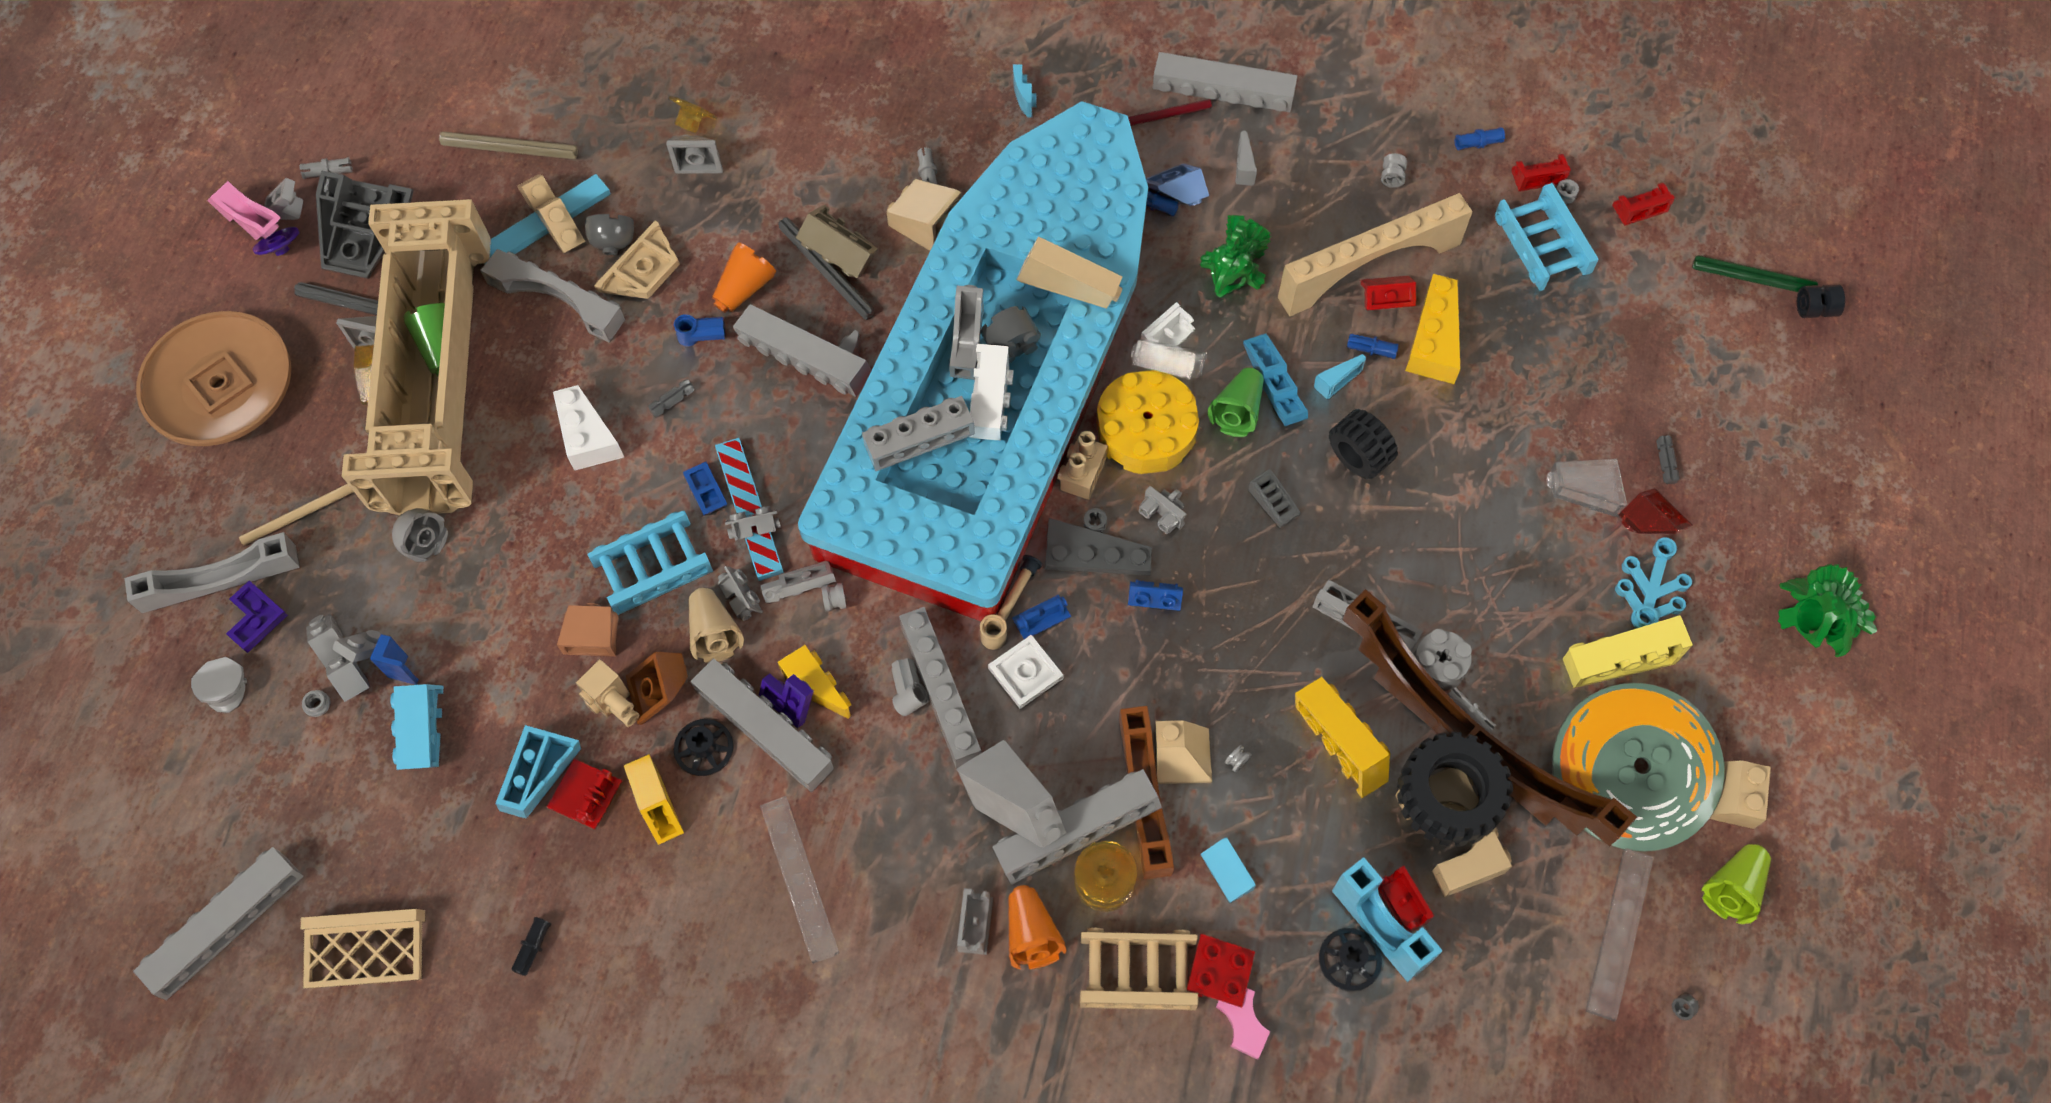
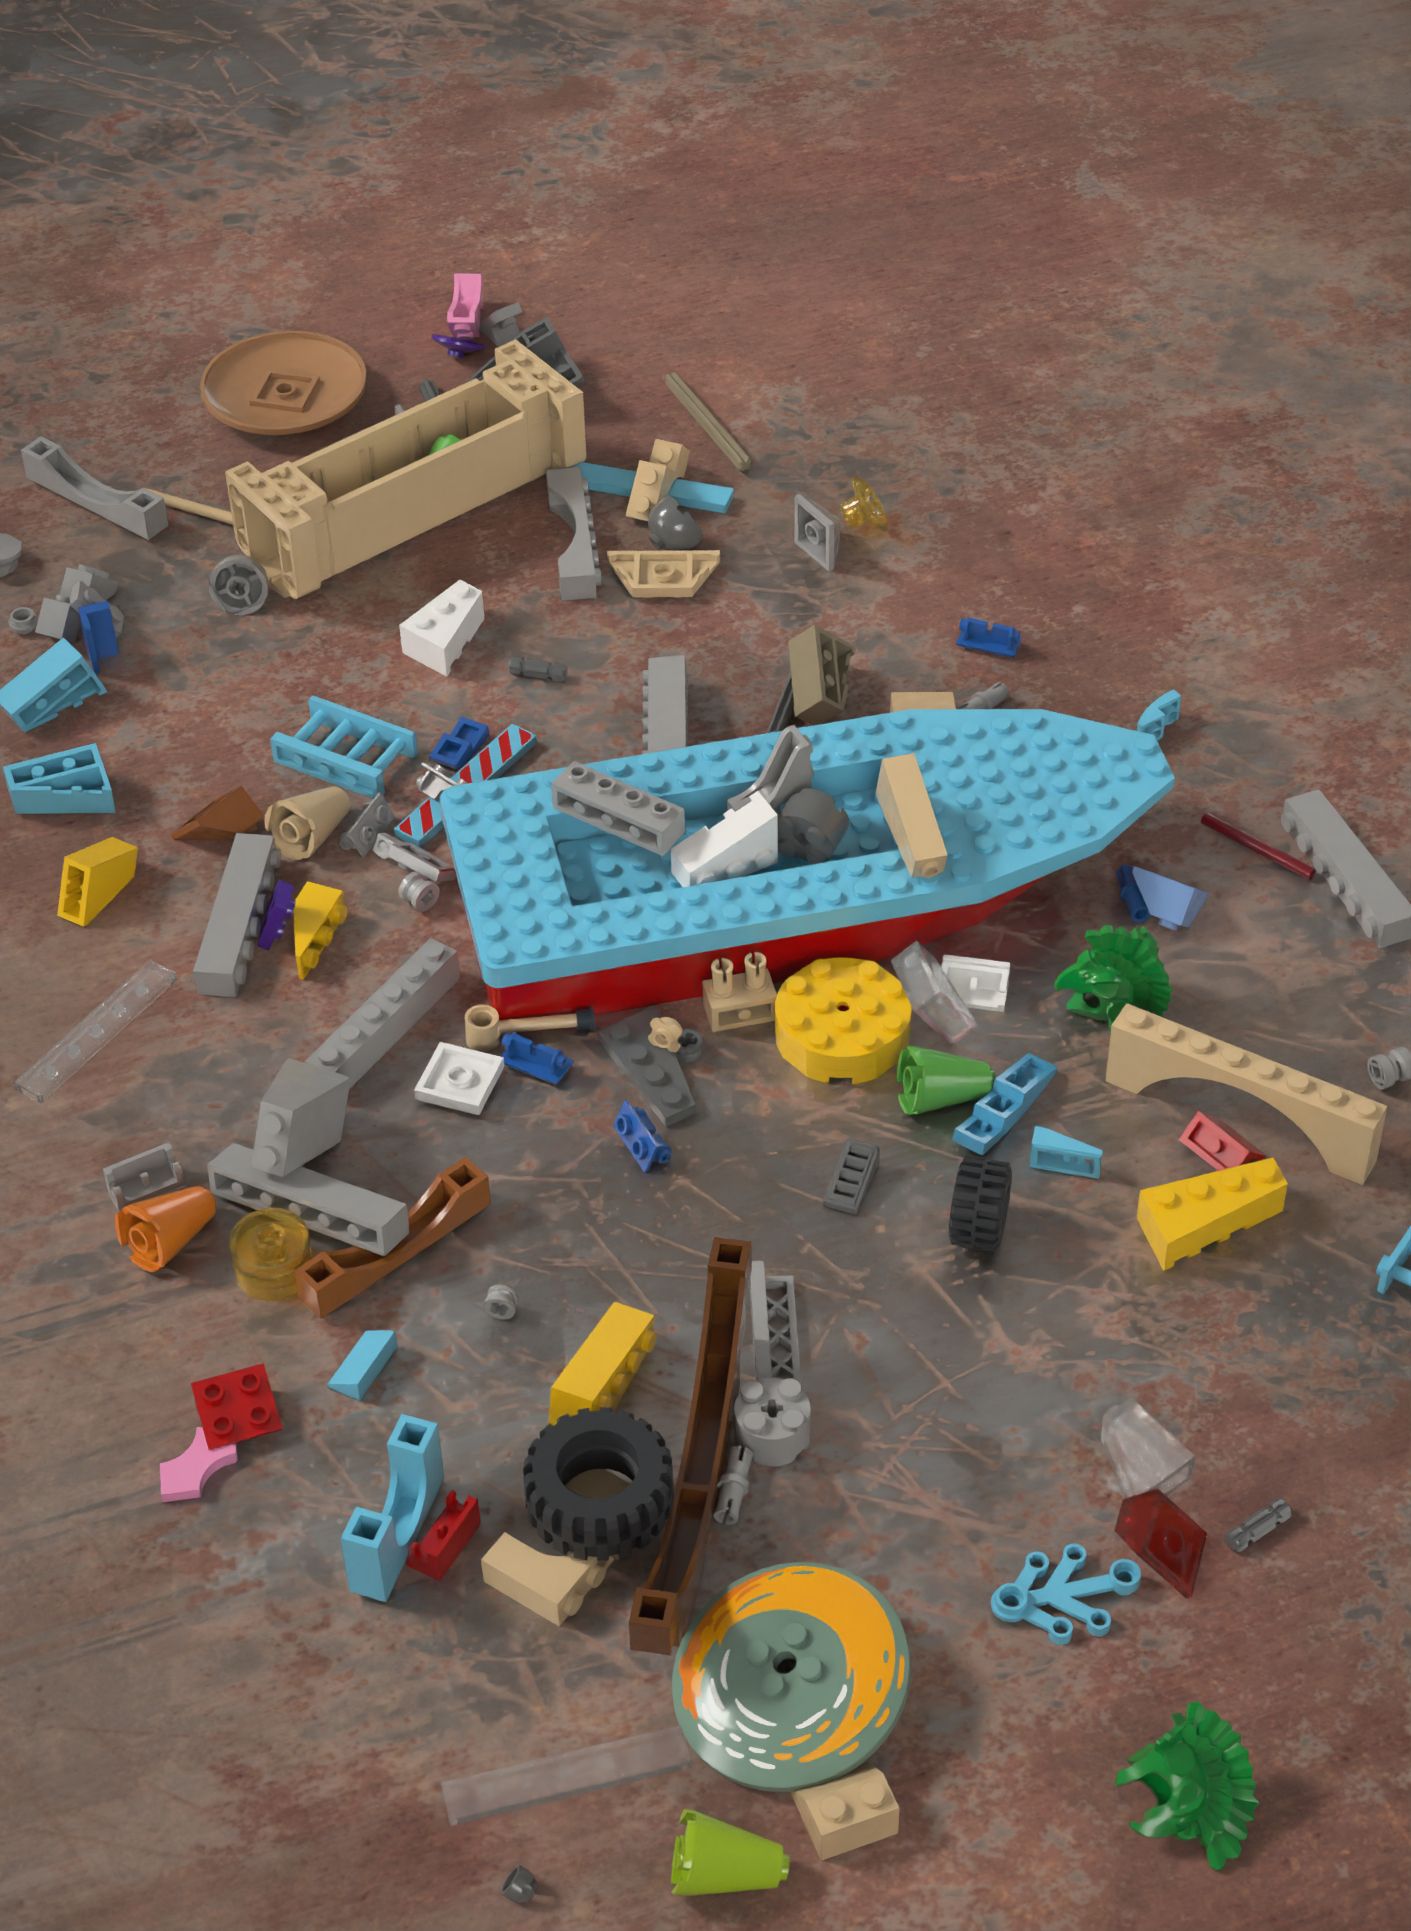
camera: 55 degrees right, 20 degrees down
dark purple plate [226,580,288,653] -> none
light grey pin [300,157,353,179] -> none
red hinge [547,759,622,830] -> none
nougat torso [557,603,619,657] -> none
tan brick [576,659,639,727] -> none
black wheel [673,719,733,776] -> none
blue piece [674,314,725,346] -> none
orange cone [712,242,777,313] -> none
light grey piece [892,658,929,716] -> none
tan fence [1080,928,1198,1010] -> none
light grey hips [1139,486,1187,534] -> none
tan slope [1154,720,1212,784] -> none
light grey slope [1235,131,1257,186] -> none
black wheel [1319,928,1382,991] -> none
blue axle [1347,334,1399,359] -> none
light yellow wedge [1563,615,1693,688] -> none
none -> tan plate [648,1017,682,1052]
none -> blue hinge [956,617,1022,658]

